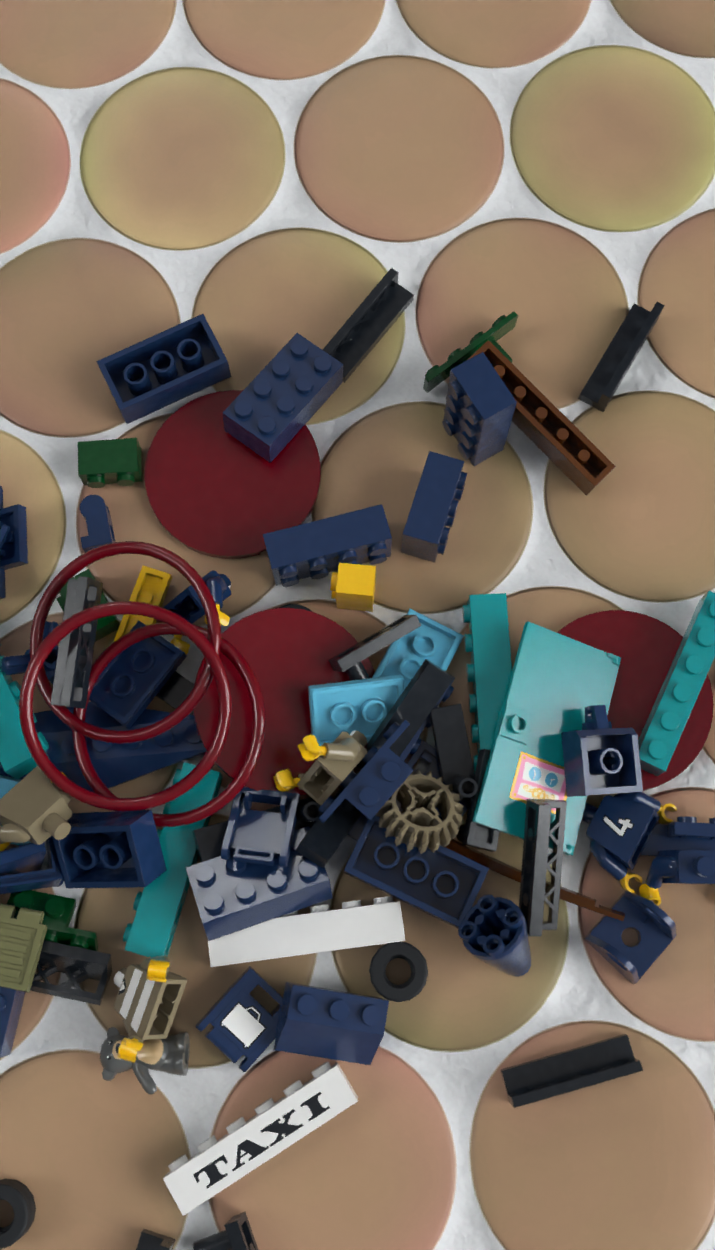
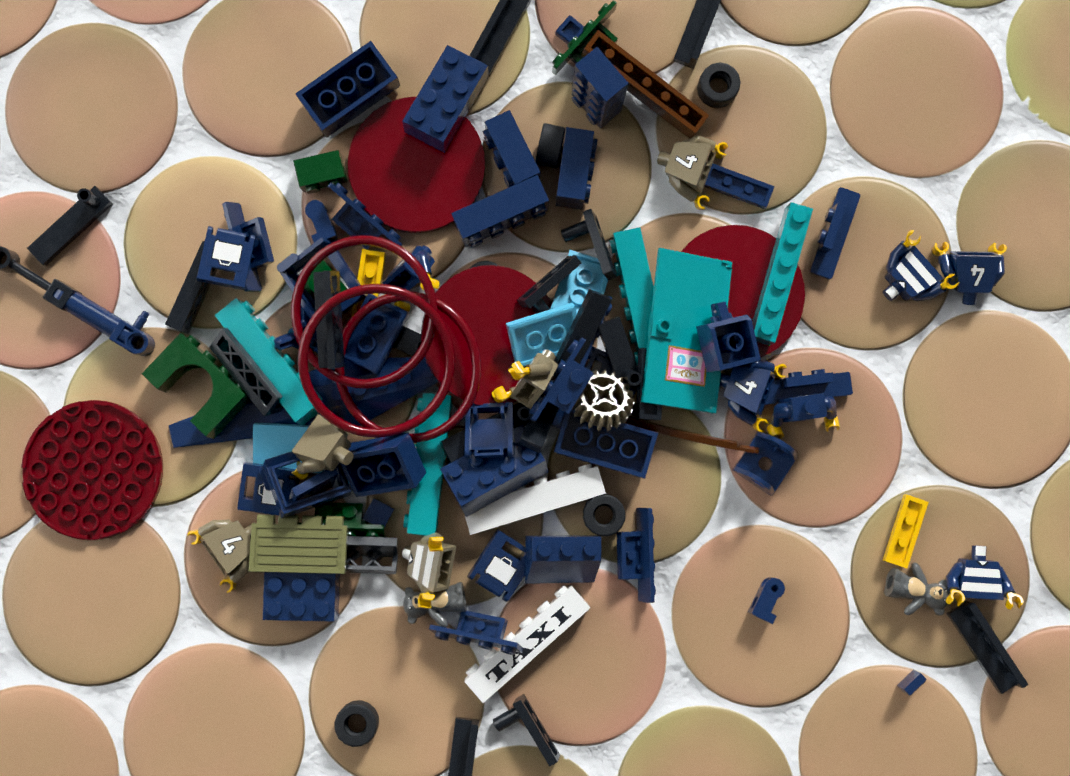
camera: 15 degrees left, 10 degrees up
yellow brick [330,563,376,612] -> none
dark blue cone [458,895,531,977] -> none
black fence [501,1034,643,1108] -> none
black fence [519,799,567,936] -> none
none -> dark blue piece [277,237,367,319]
none -> dark blue bracket [328,183,403,250]
none -> dark blue tile [362,498,395,528]
none -> dark blue bracket [429,611,523,655]
none -> dark blue brick [483,110,540,188]
none -> black tyre [535,123,566,168]
none -> dark blue tile [555,15,584,45]
none -> black piece [561,209,617,280]
none -> dark blue bracket [617,508,656,603]
none -> dark tan torso [657,136,728,210]
none -> black tyre [697,62,741,108]
none -> dark blue plate [704,164,775,209]
none -> dark blue leg [748,577,785,624]

